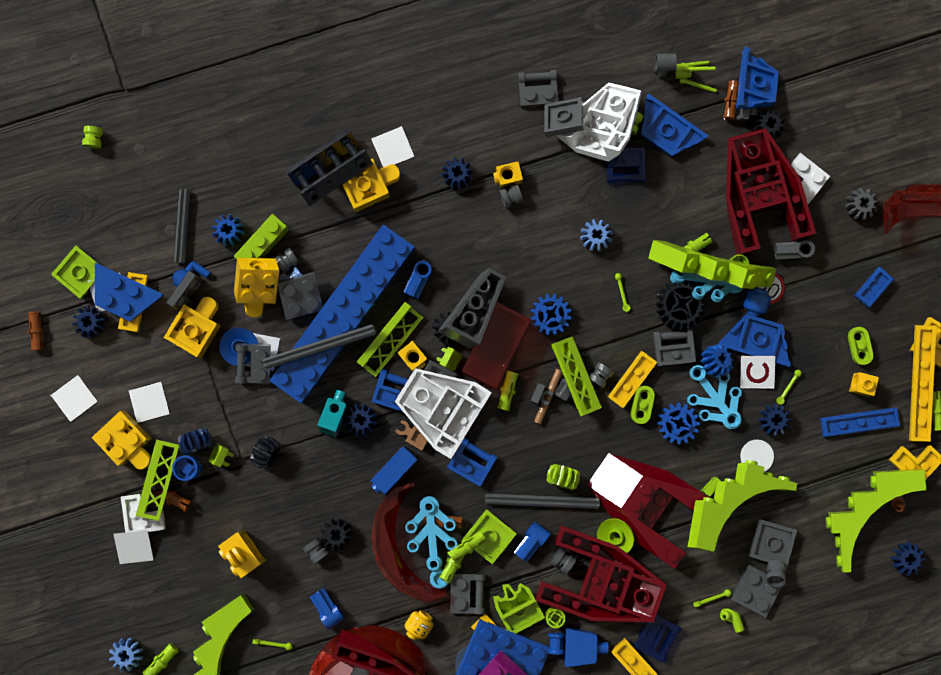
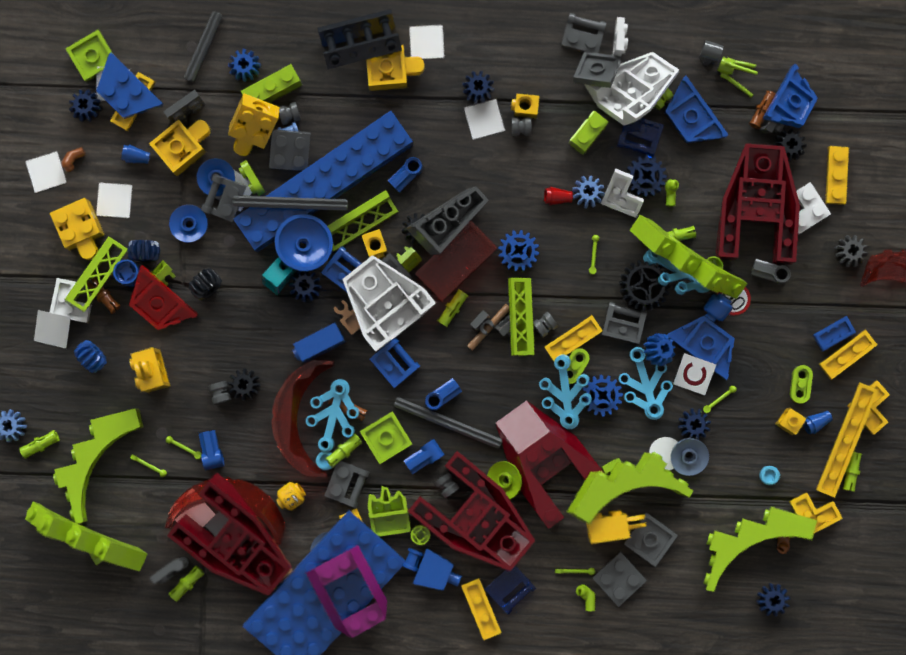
camera: 25 degrees right, 0 degrees up
dark orange pin [28,311,44,351] -> none
blue plate [172,261,211,287] -> none
lime pin [447,530,487,563] -> none
lime gear [546,464,580,490] -> none
dark grey wheel [766,560,787,588] -> none
blue tile [820,407,900,437] -> none
none -> dark orange arm [61,147,86,172]
none -> blue gear [74,340,107,373]
none -> blue cone [121,144,150,164]
none -> red wing [129,265,197,330]
none -> lime hinge [166,436,202,459]
none -> blue dish [169,205,208,243]
none -> lime plate [239,160,265,196]
none -> blue dish [275,214,333,272]
none -> blue piece [425,378,462,411]
none -> white sticker [464,99,505,139]
none -> medium azure plant [539,354,592,429]
none -> red cone [544,187,573,206]
none -> lime brick [569,110,608,155]
none -> yellow brick [586,510,647,544]
none -> white plate [601,169,644,218]
none -> white plate [613,17,628,56]
none -> dark blue gear [626,155,667,198]
none -> lime arm [665,179,679,206]
none -> sand blue dish [670,438,709,476]
none -> medium azure tile [759,466,780,485]
none -> blue cone [803,411,833,434]
none -> yellow plate [819,330,877,380]
none -> yellow plate [825,146,849,205]

